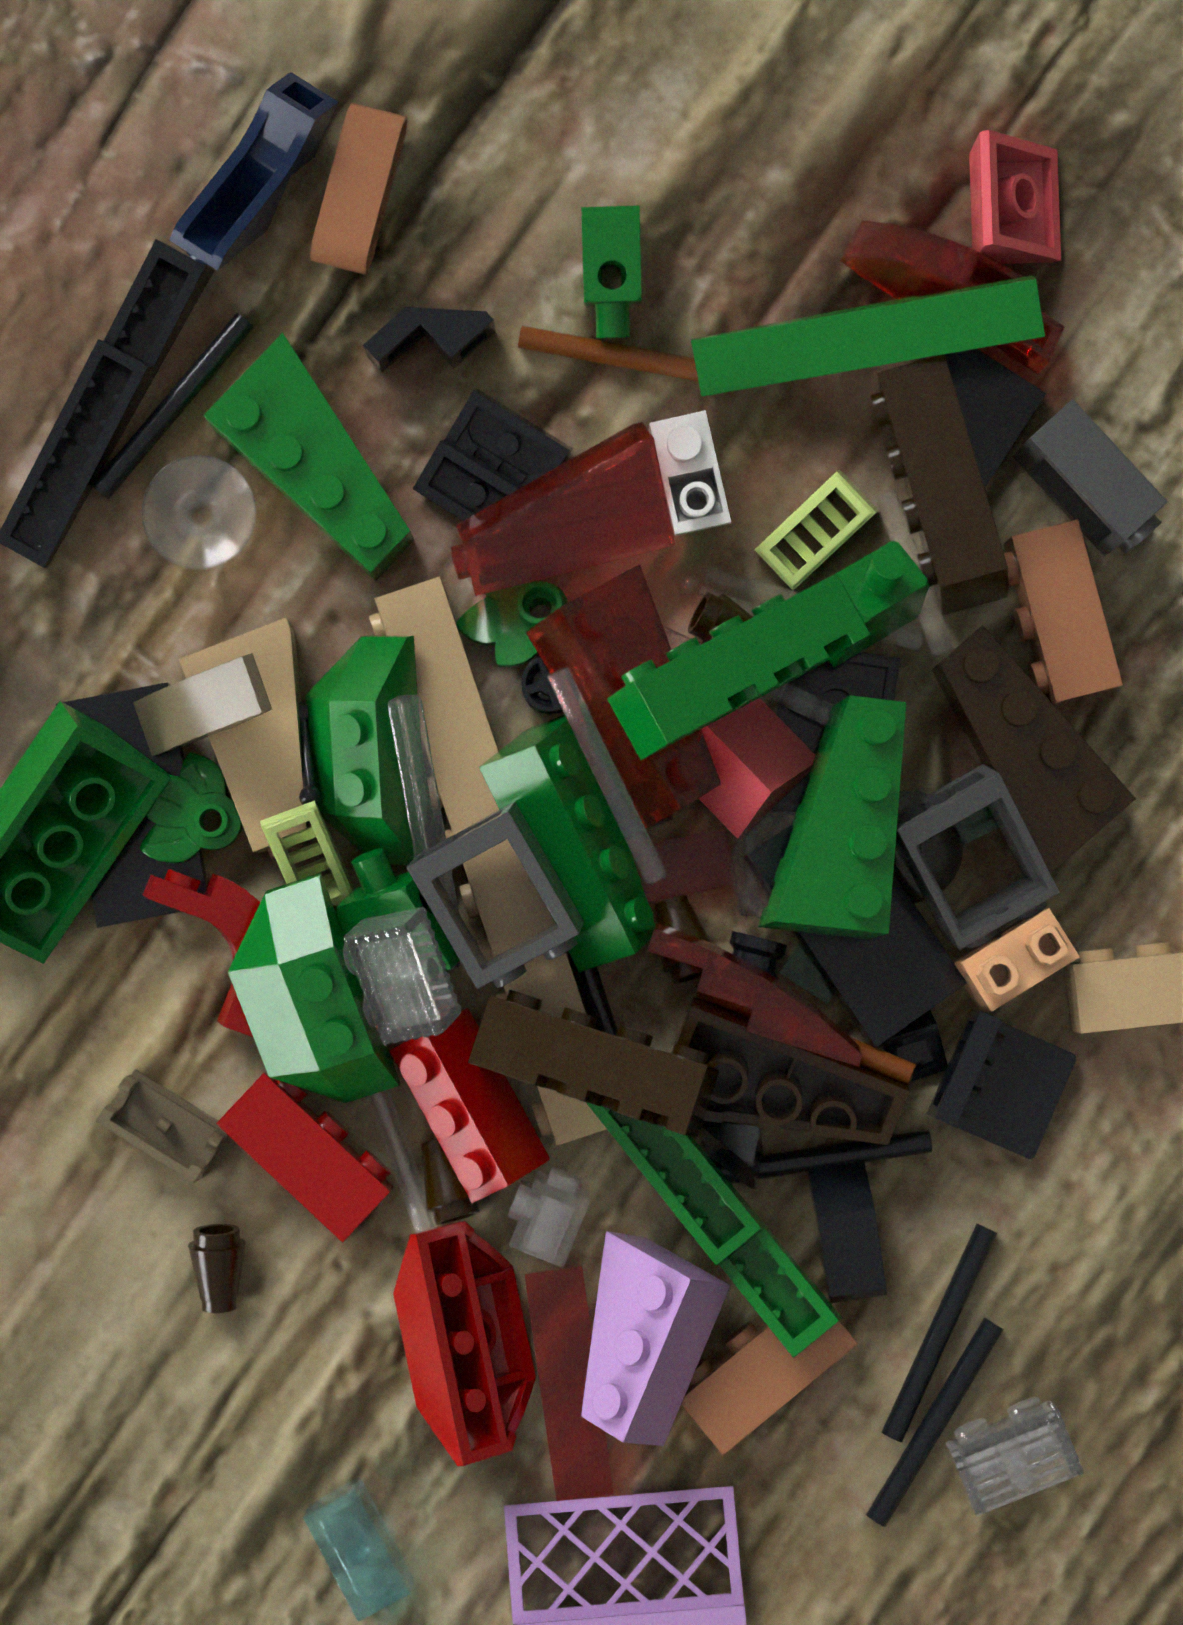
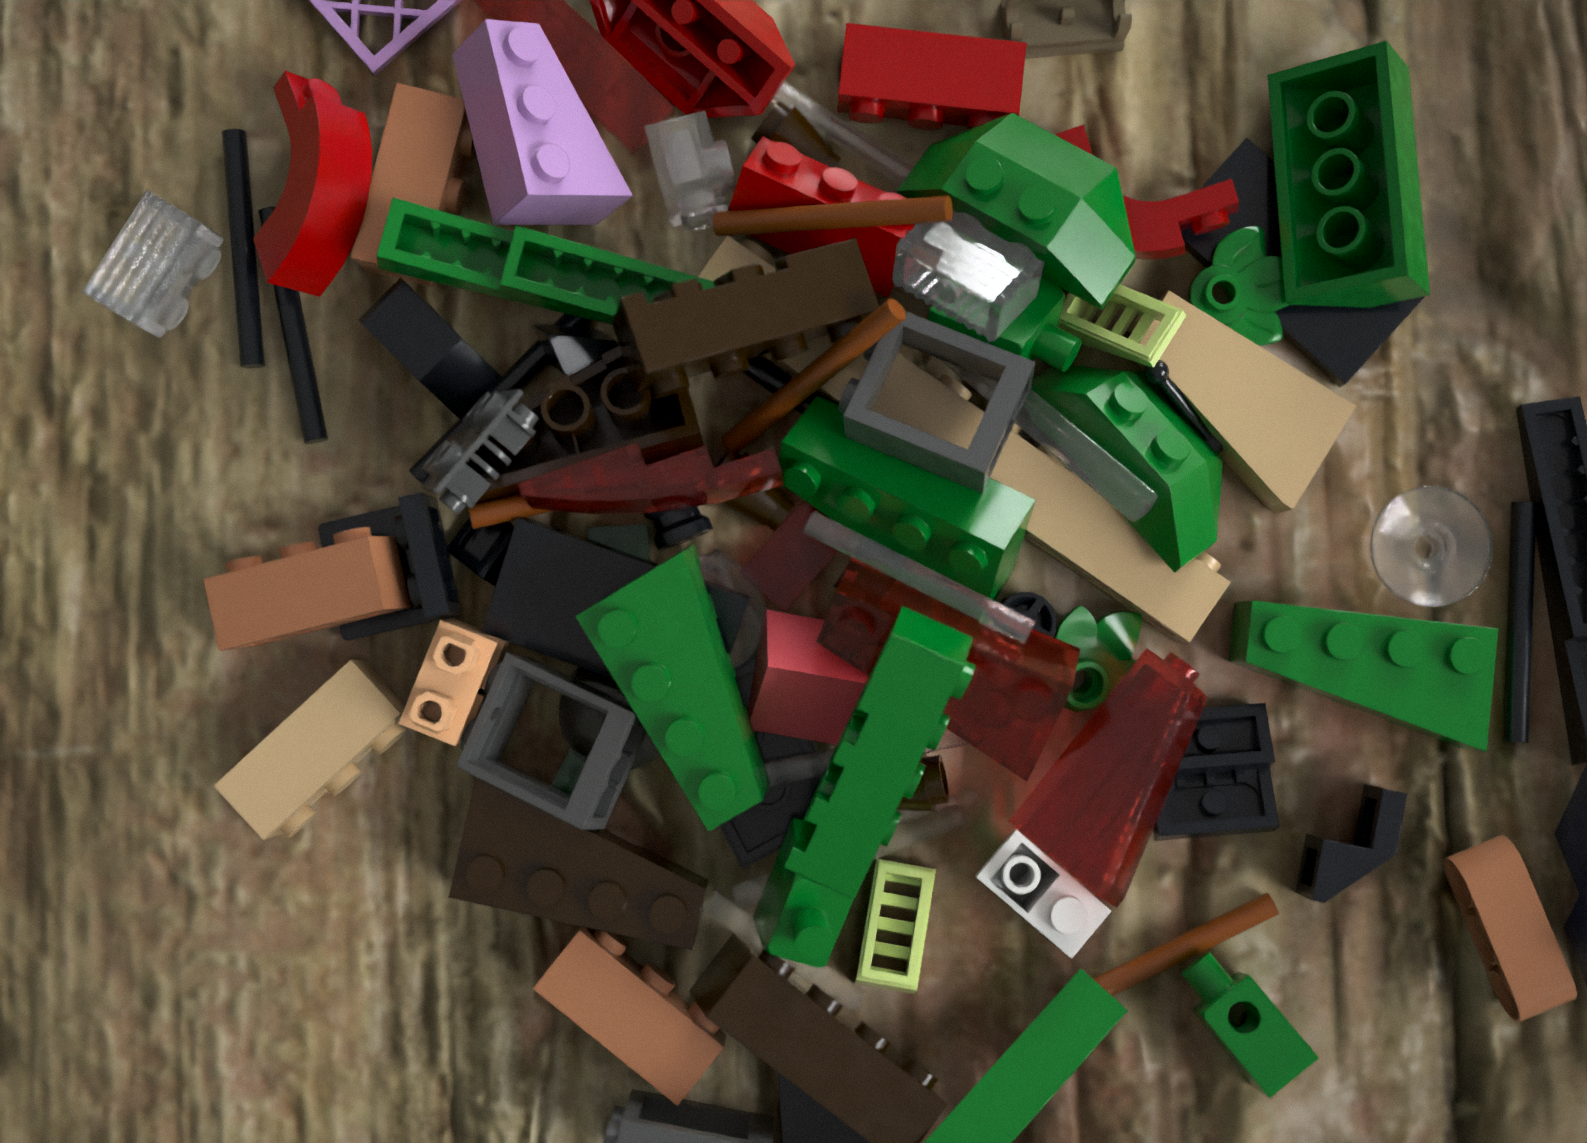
camera: 145 degrees right, 0 degrees up
dark tan slope [133,653,272,757] -> none
none -> nougat brick [203,527,411,651]
none -> red arch [253,71,372,297]
none -> dark grey hinge [421,389,539,515]
none -> dark orange bar [713,196,953,236]
none -> dark orange bar [722,299,906,453]

